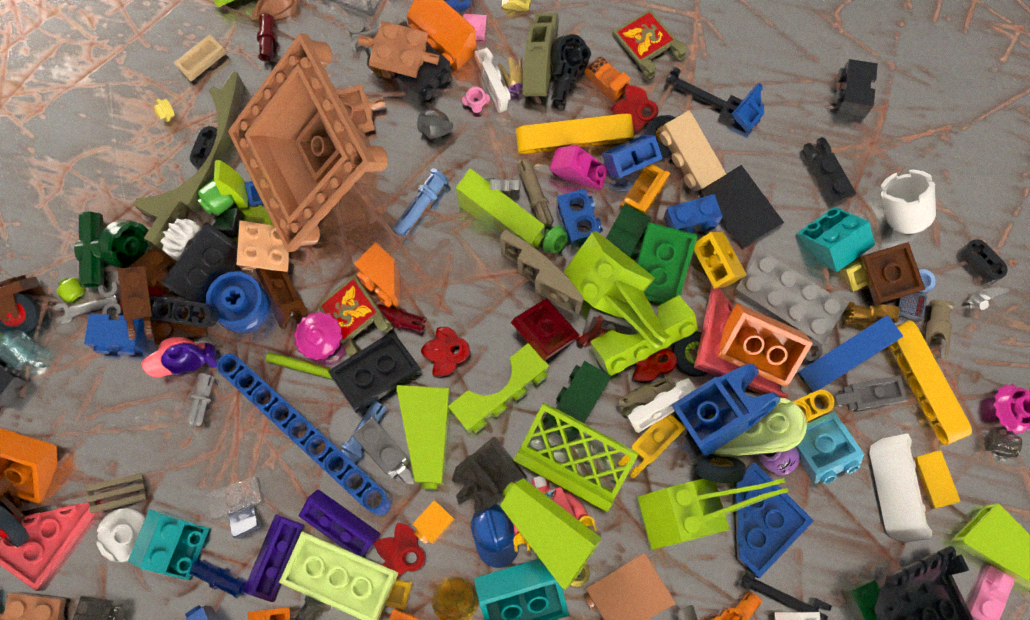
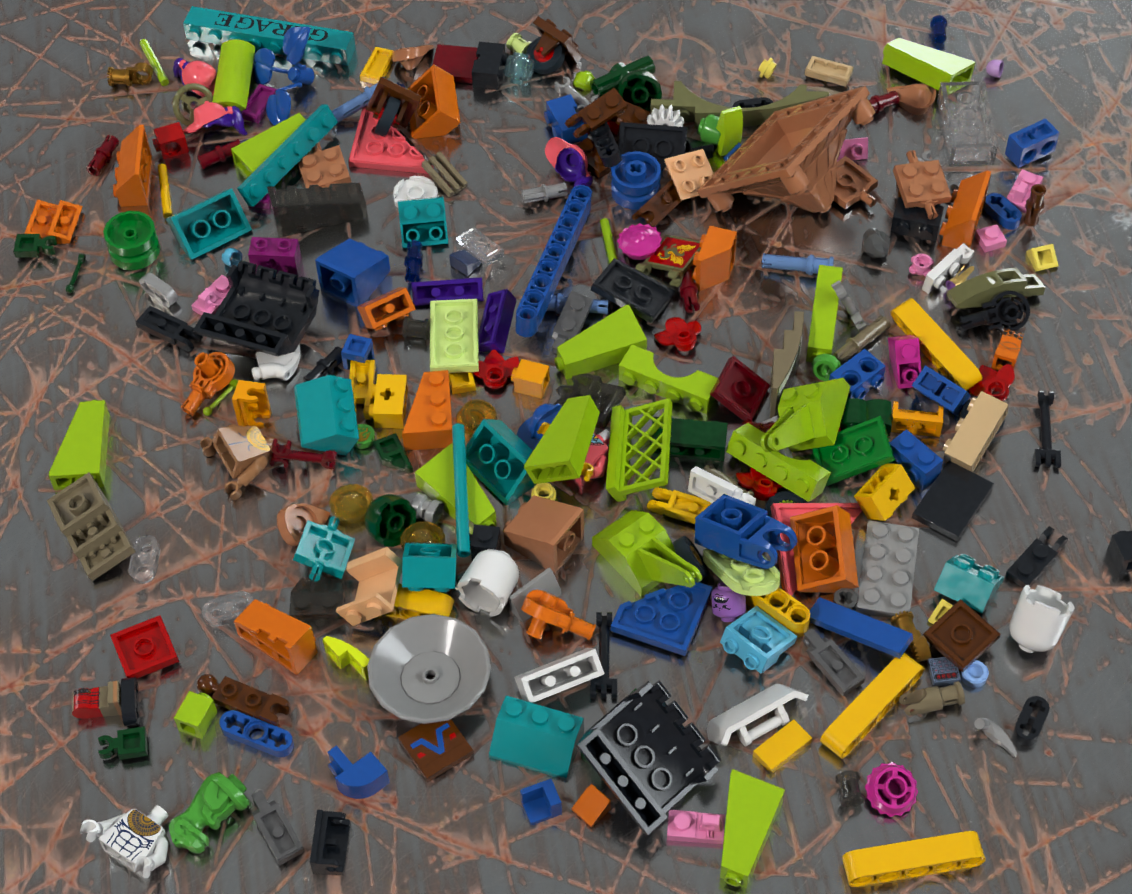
camera: 65 degrees right, 20 degrees down
flag [612,9,687,79] -> none
blue tile [731,83,764,132] -> none

